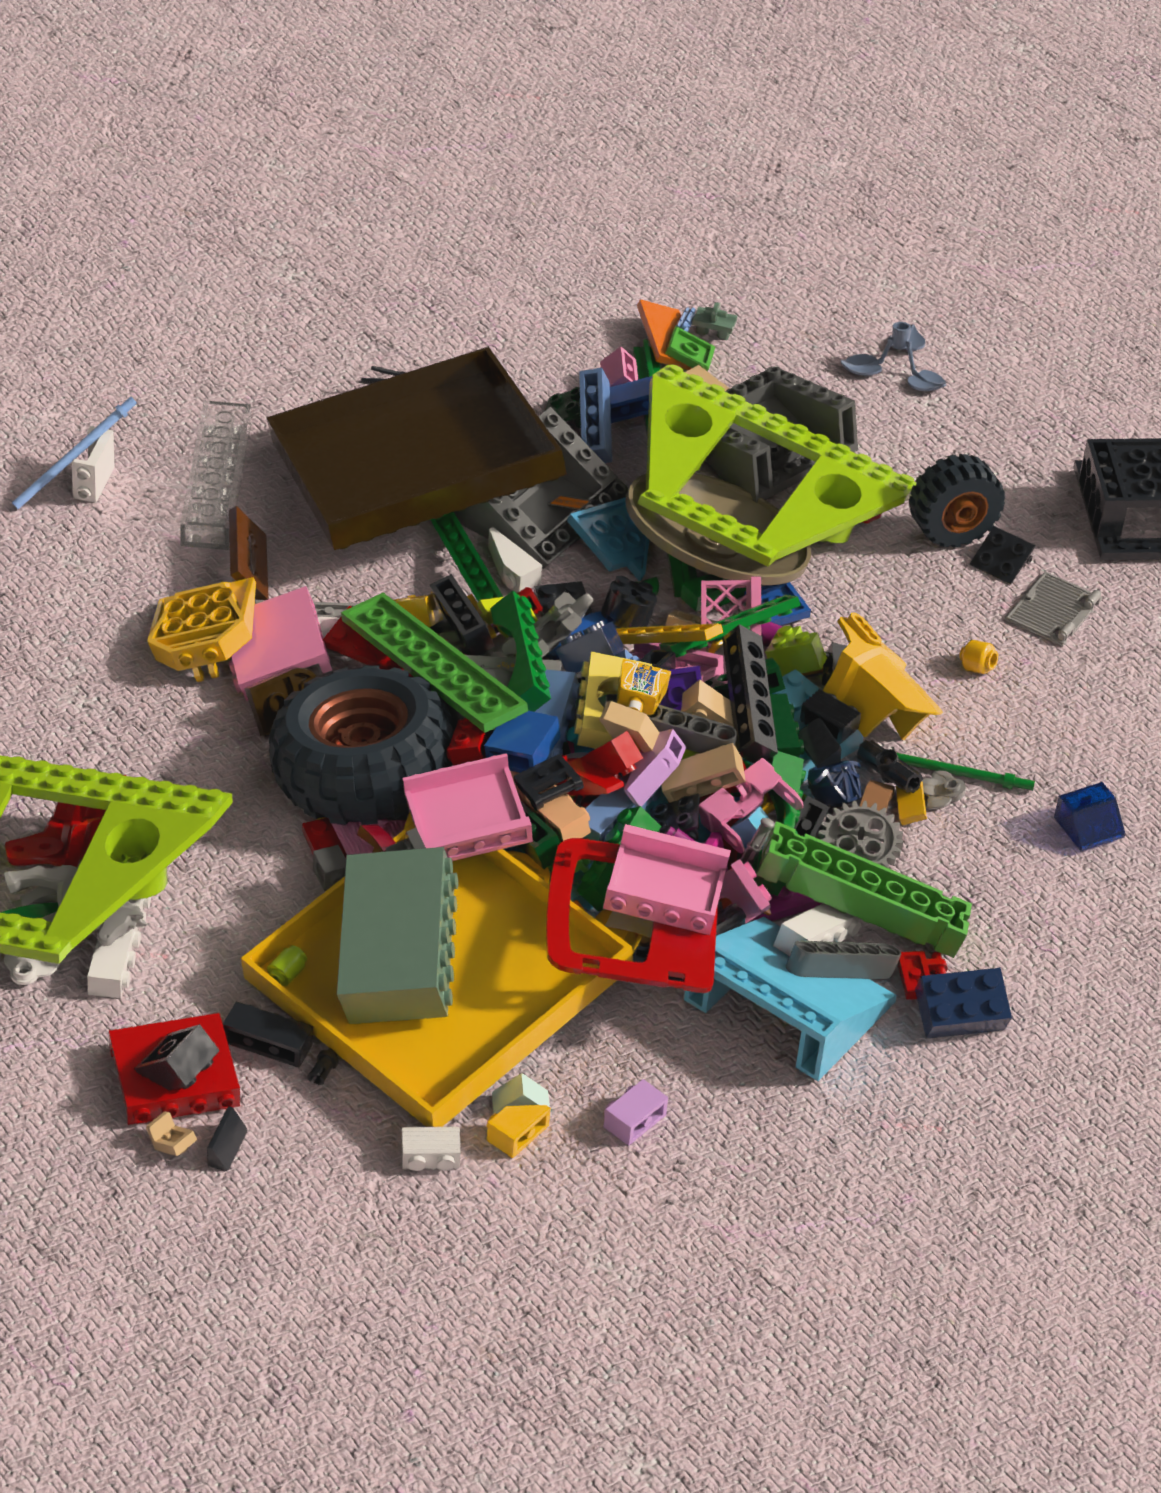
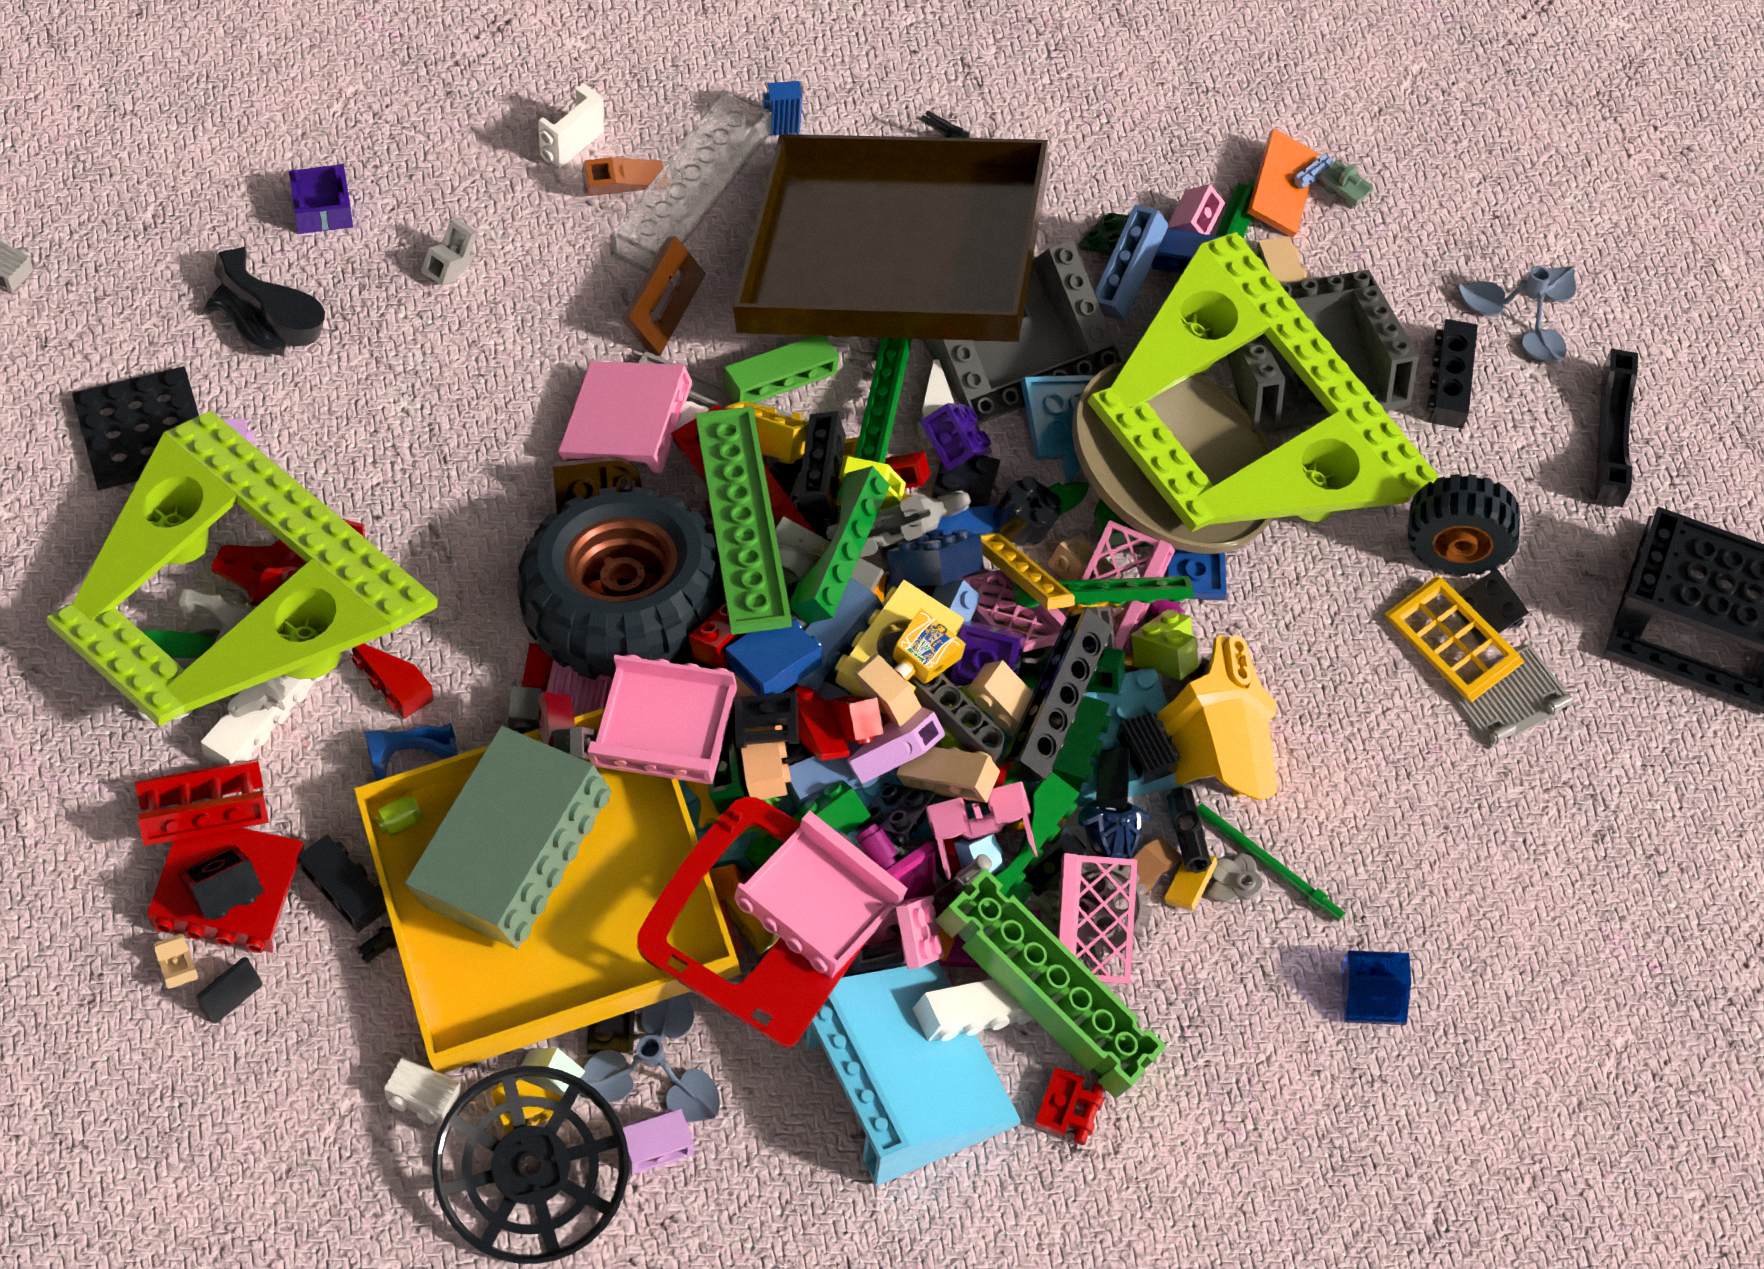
camera: 25 degrees right, 15 degrees up
light blue bar [12,397,137,510] -> none
yellow hinge [147,577,256,682] -> none
sticker [549,495,592,510] -> none
black slope [640,649,675,670] -> none
bright green tile [665,326,715,371] -> none
dark grey beam [786,941,901,979] -> none
dark blue brick [915,967,1012,1039] -> none
yellow head [959,640,998,674] -> none
none -> red fence [135,759,269,846]
none -> red slope [350,643,434,719]
none -> blue animal [364,723,458,781]
none -> light grey brick [420,218,478,285]
none -> black dish [432,1066,629,1264]
none -> sand blue plant [580,994,720,1122]
none -> dark orange slope [582,157,666,196]
none -> black plate [587,1010,635,1055]
none -> bright green brick [722,336,839,403]
none -> blue brick [761,81,802,136]
none -> dark purple bracket [920,403,992,470]
none -> bright pink fence [1057,853,1138,984]
none -> yellow piece [1385,575,1524,703]
none -> black brick [1427,319,1478,429]
none -> black arch [1595,348,1638,508]

